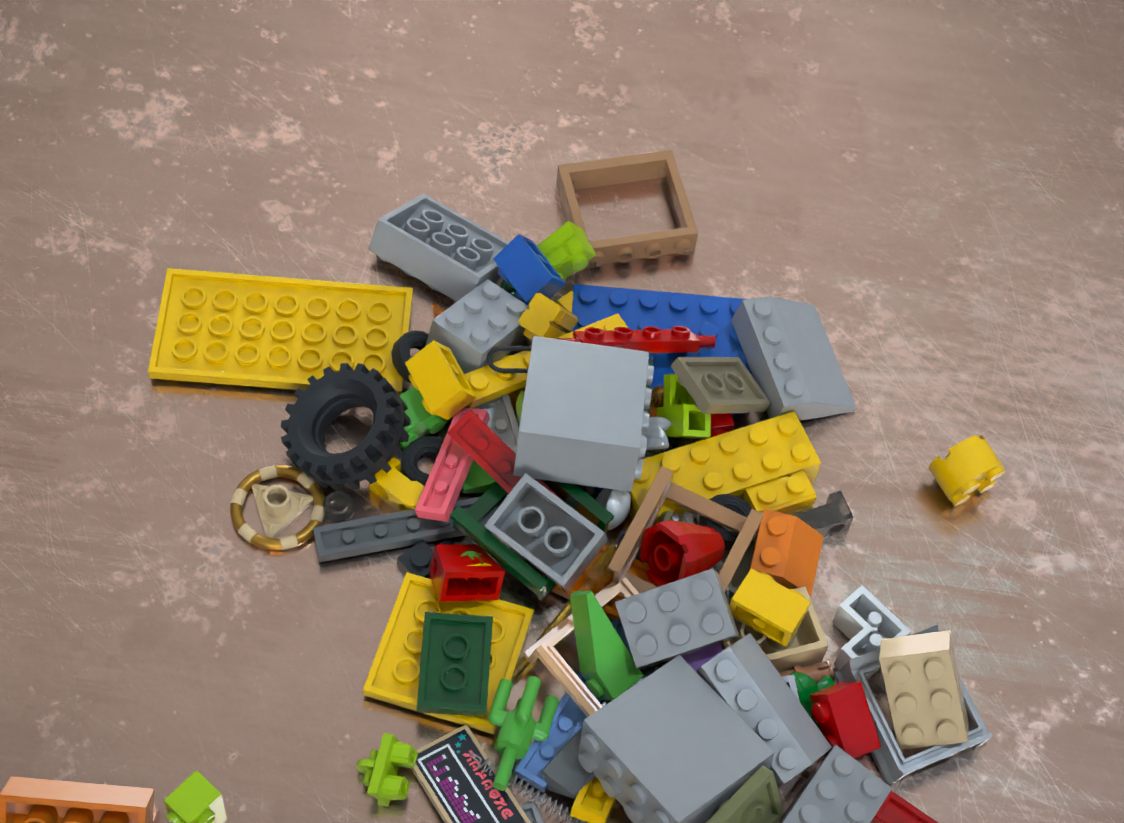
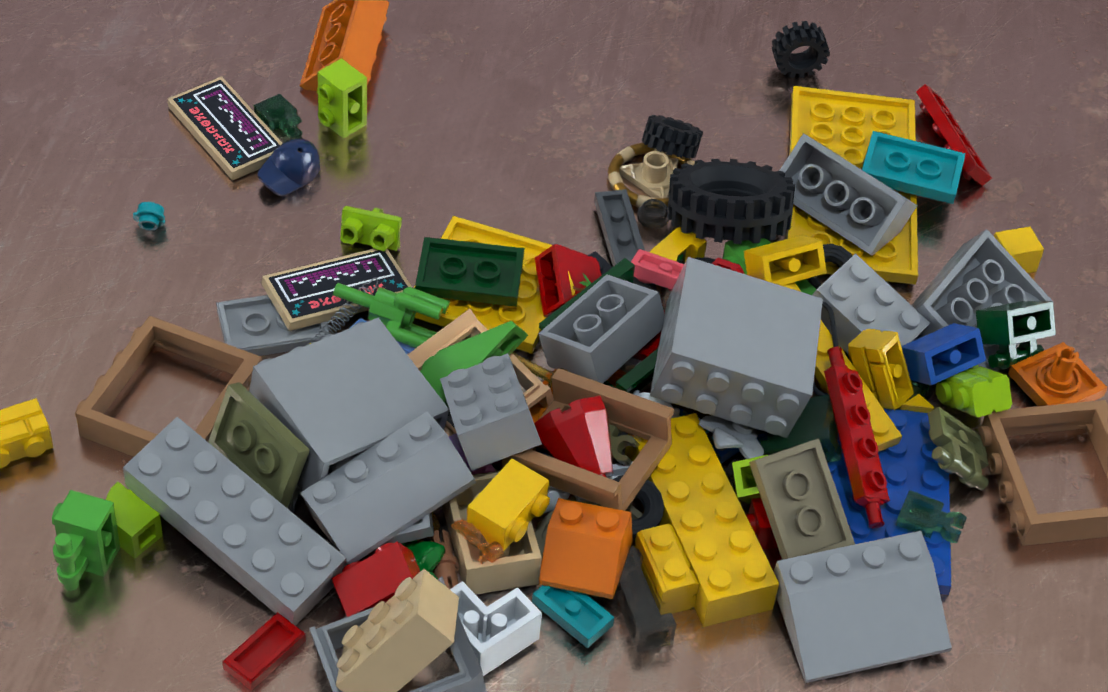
camera: 95 degrees right, 10 degrees down
none -> clear orange piece [451,518,504,564]
none -> teal plate [532,585,615,648]
none -> black tyre [642,115,703,159]
none -> black tyre [772,21,830,78]
none -> light grey slope [779,133,918,256]
none -> teal plate [862,131,966,204]
none -> plate [896,490,967,543]
none -> red plate [916,84,992,186]
none -> olive plate [928,407,989,490]
none -> dark green brick [976,301,1056,369]
none -> yellow brick [994,226,1044,273]
none -> orange plate [1008,342,1108,406]

